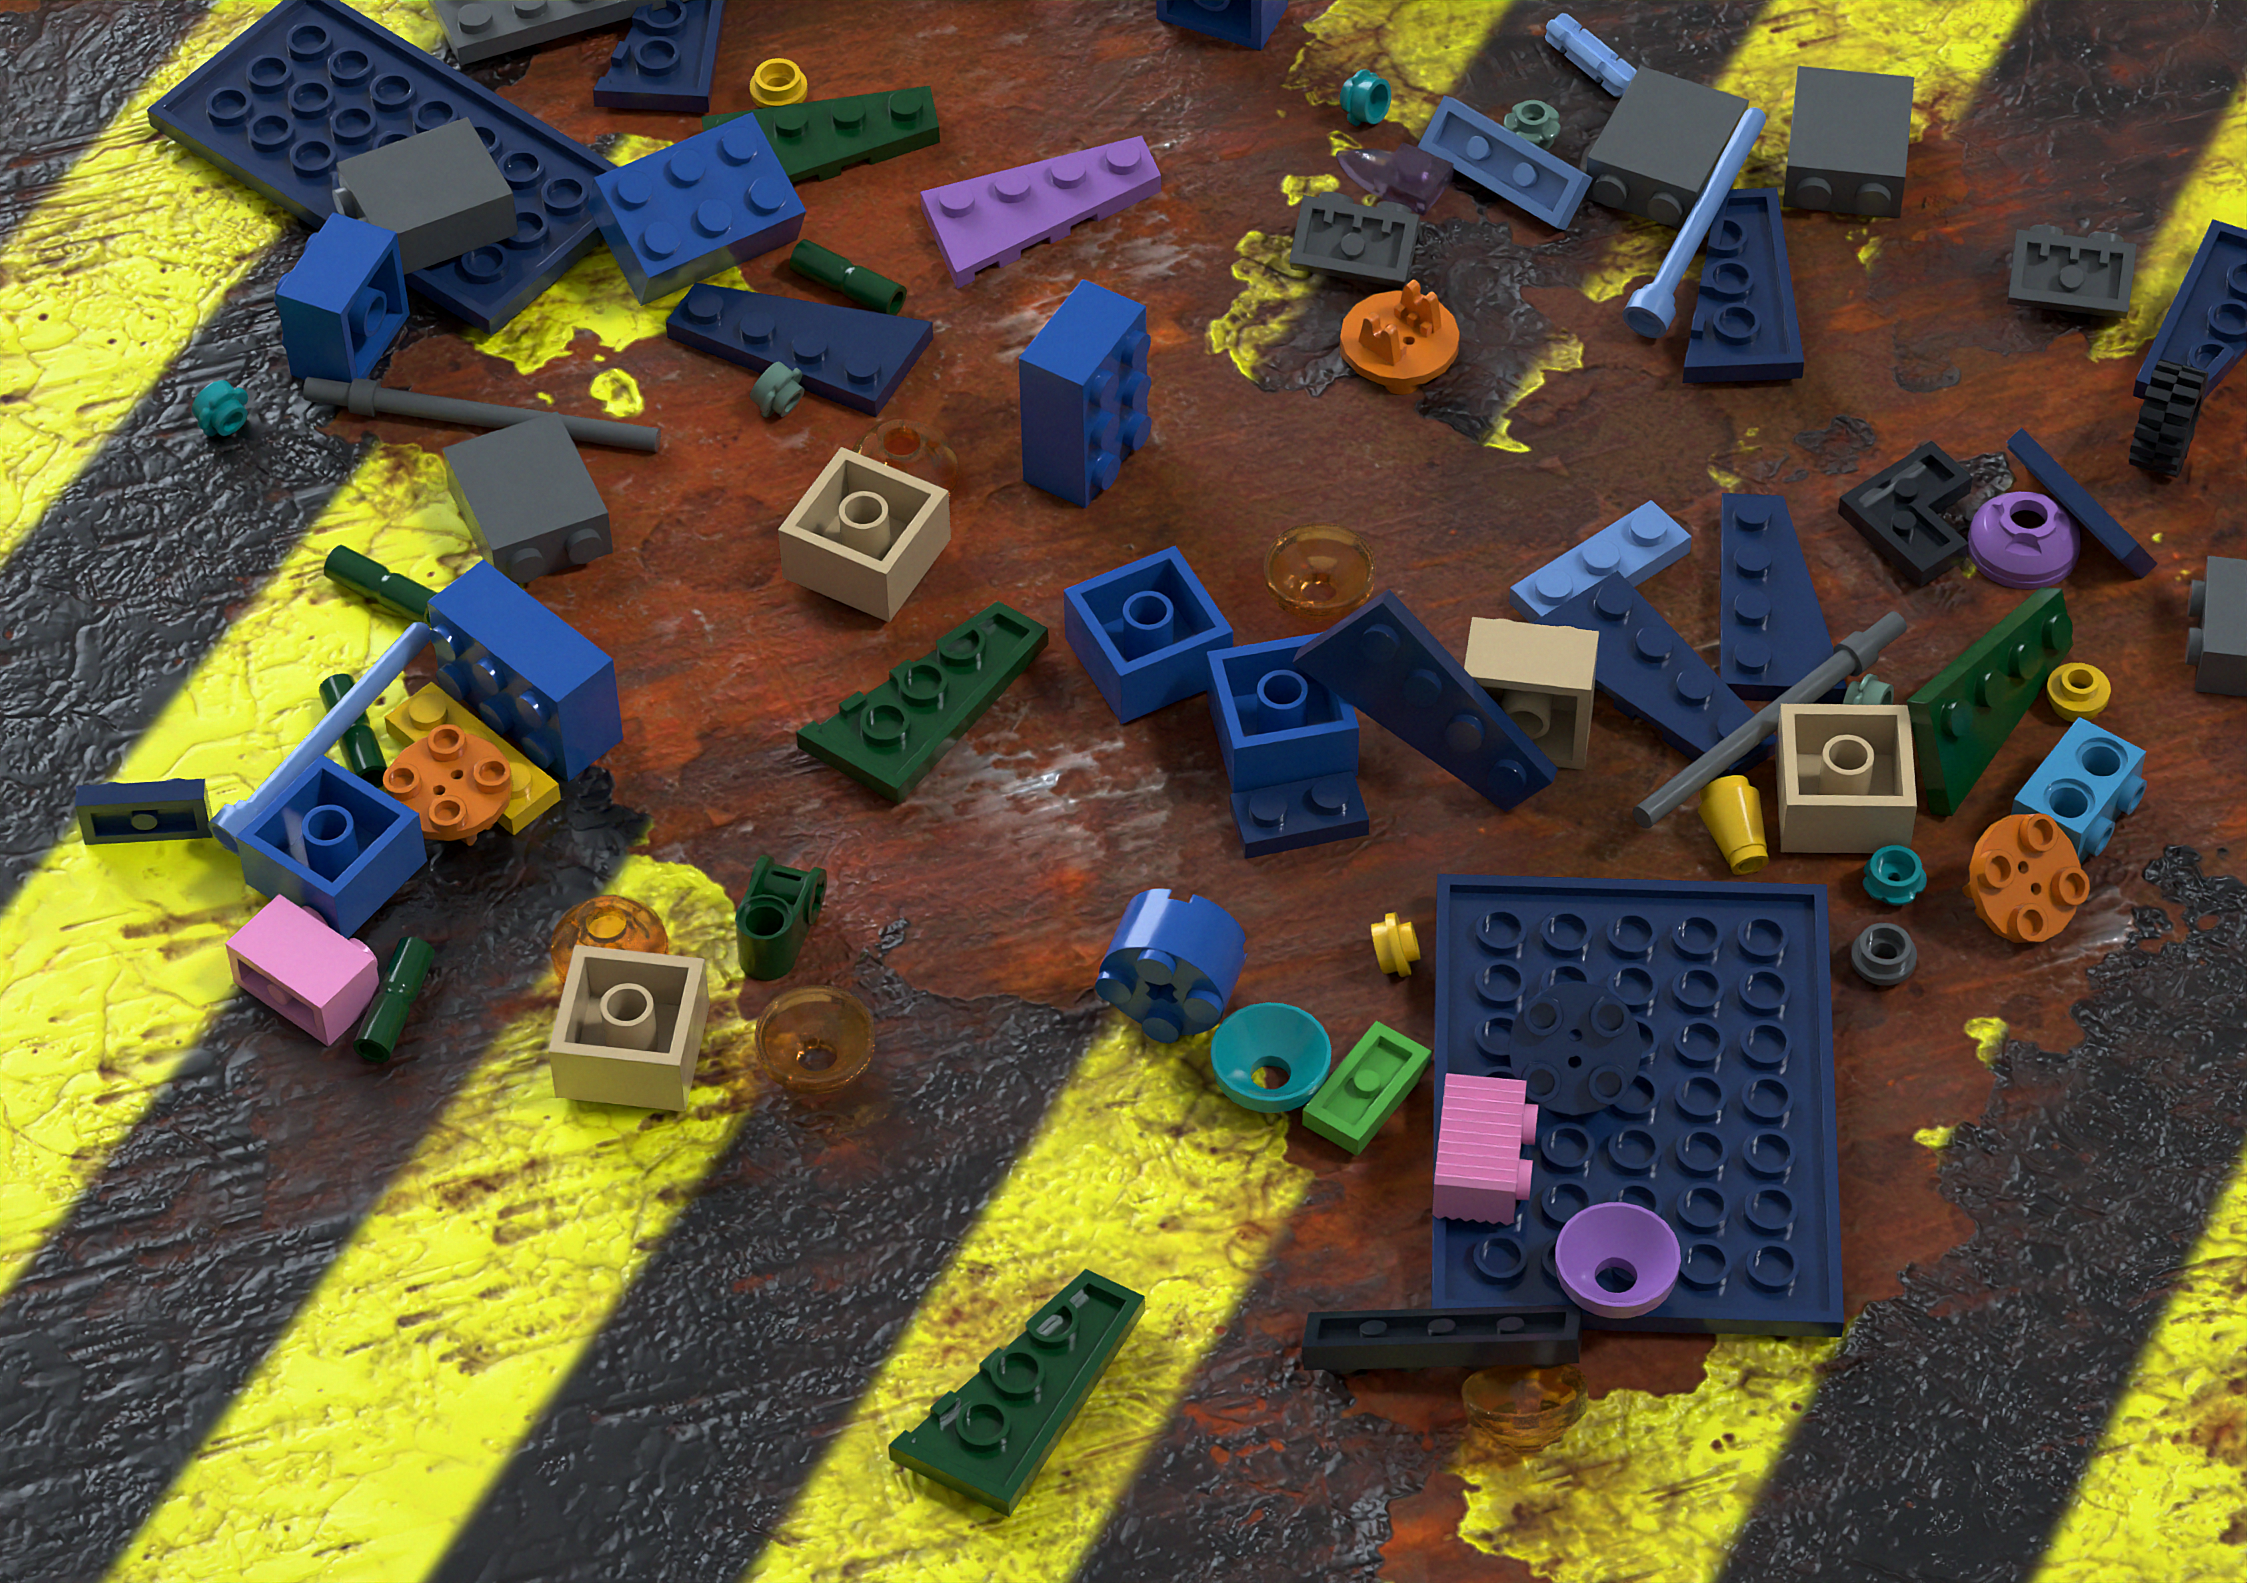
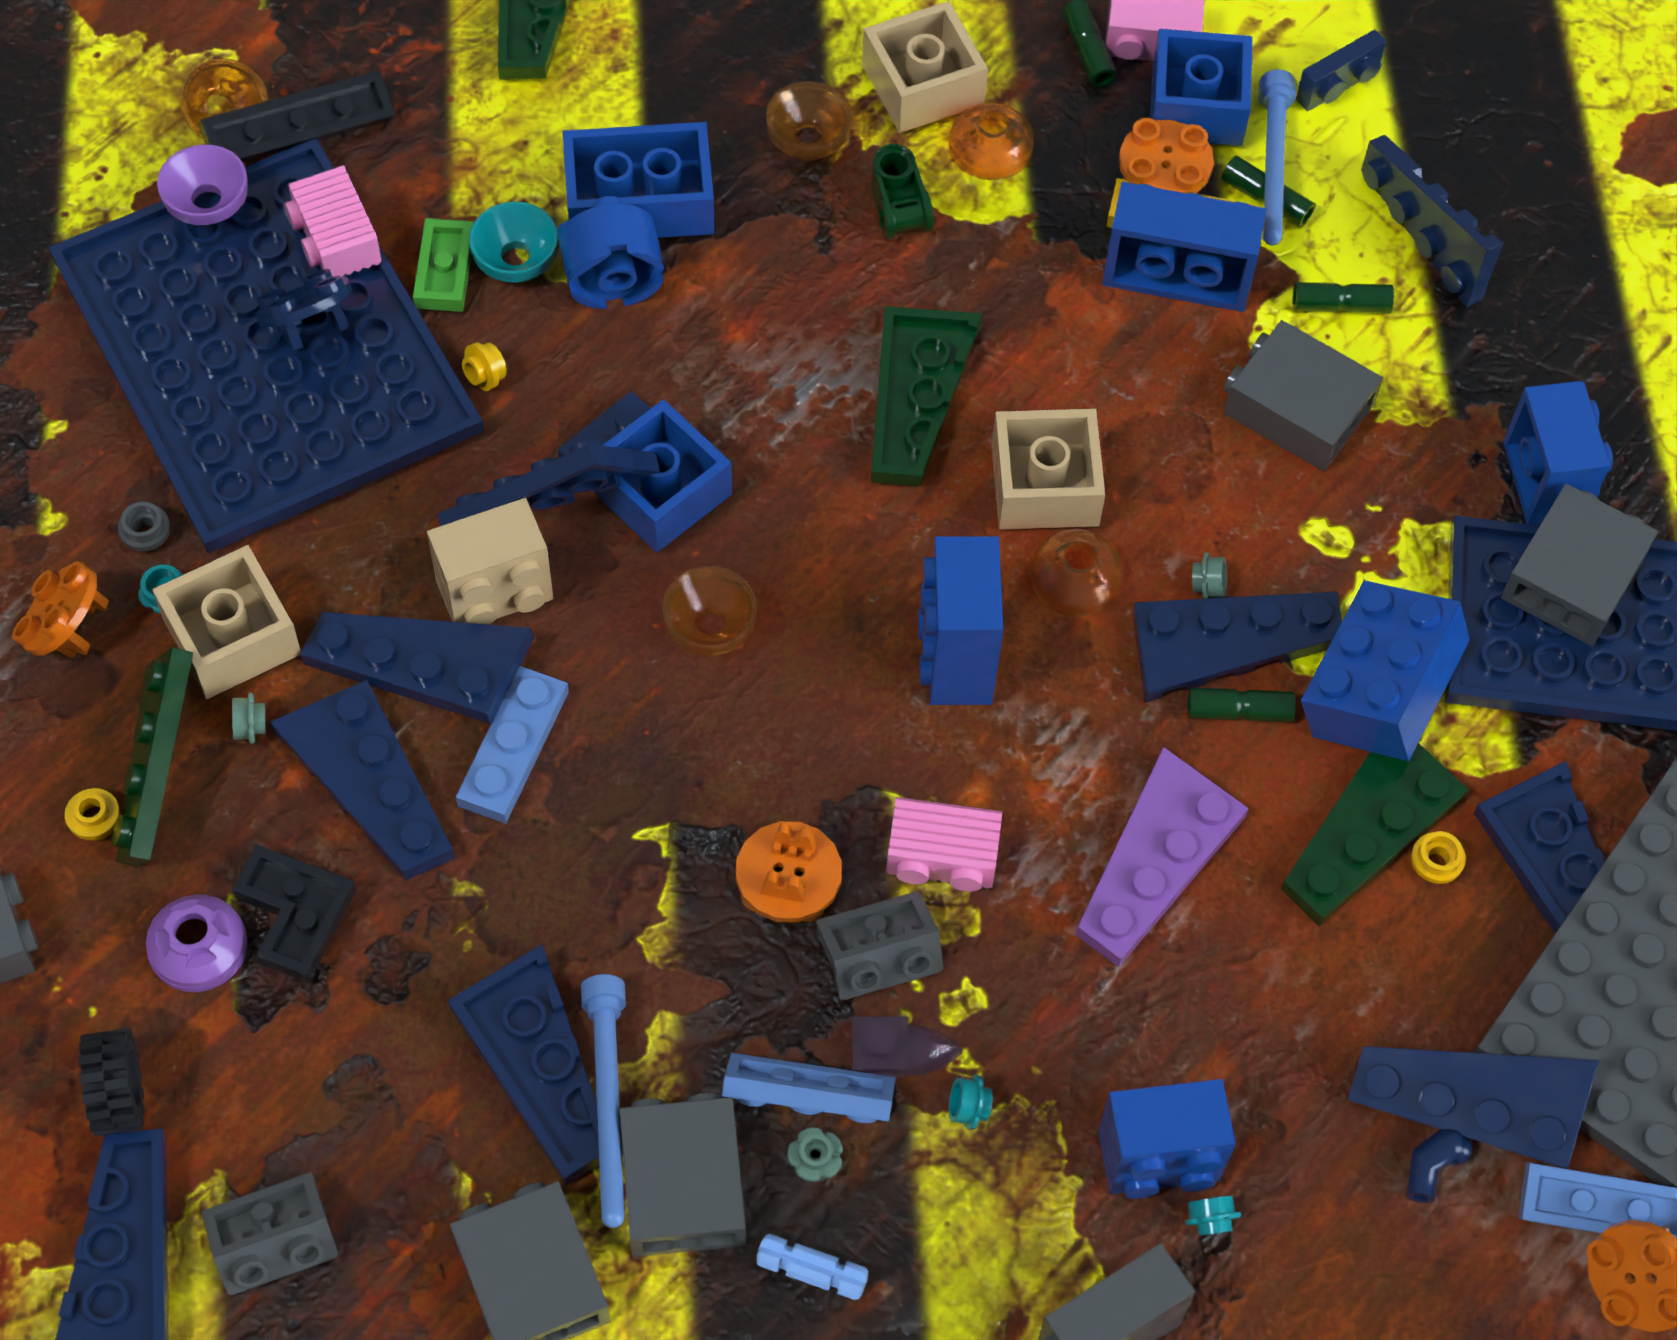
camera: 145 degrees right, 10 degrees up
teal plate [191,380,248,437] -> none
dark grey bar [303,377,661,452] -> none
blue brick [1064,545,1233,724] -> none
dark grey bar [1632,611,1907,829] -> none
yellow cone [1698,775,1769,875] -> none
dark blue tile [2006,427,2158,579] -> none
dark azure brick [2011,717,2147,864] -> none
none -> blue brick [562,122,715,238]
none -> bright pink brick [886,797,1003,892]
none -> dark blue wing [1361,135,1503,307]

